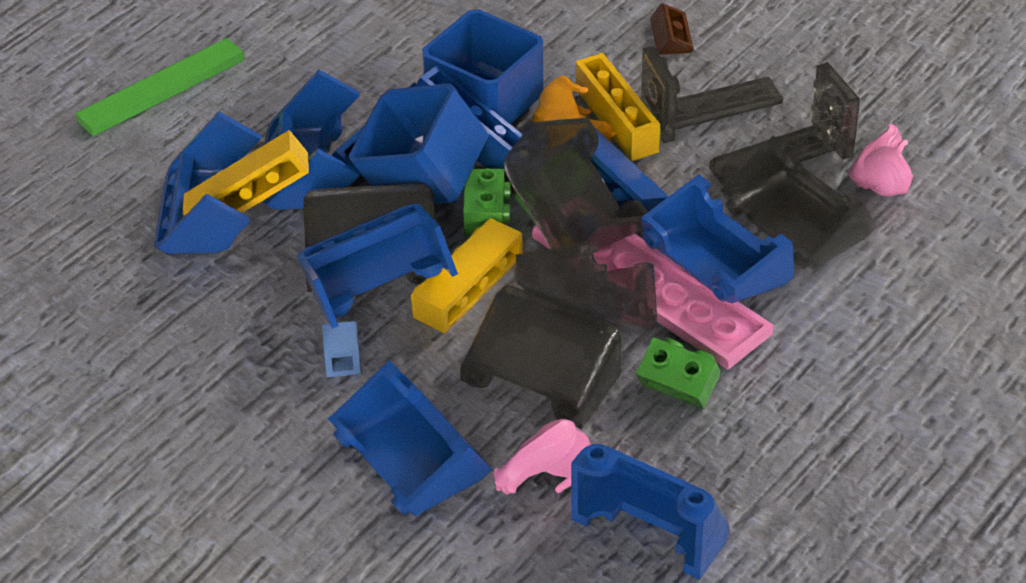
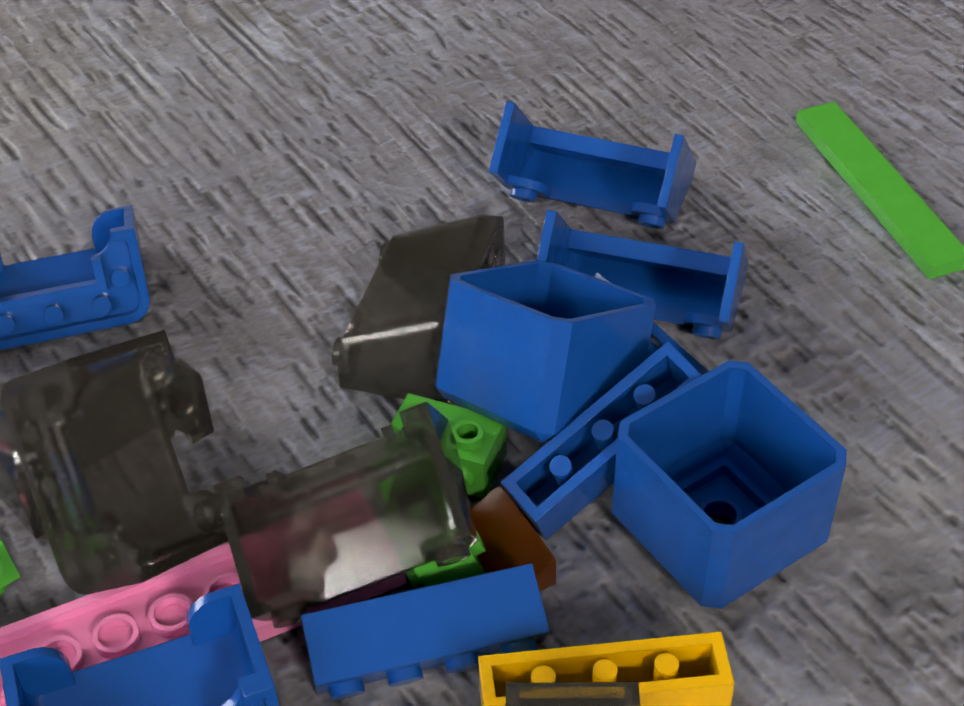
camera: 110 degrees right, 0 degrees up
yellow brick [183,130,309,216] -> none
blue windscreen [297,204,458,329] -> none
medium blue brick [322,321,361,377] -> none
yellow brick [411,218,523,334] -> none
light orange piece [532,75,616,142] -> none

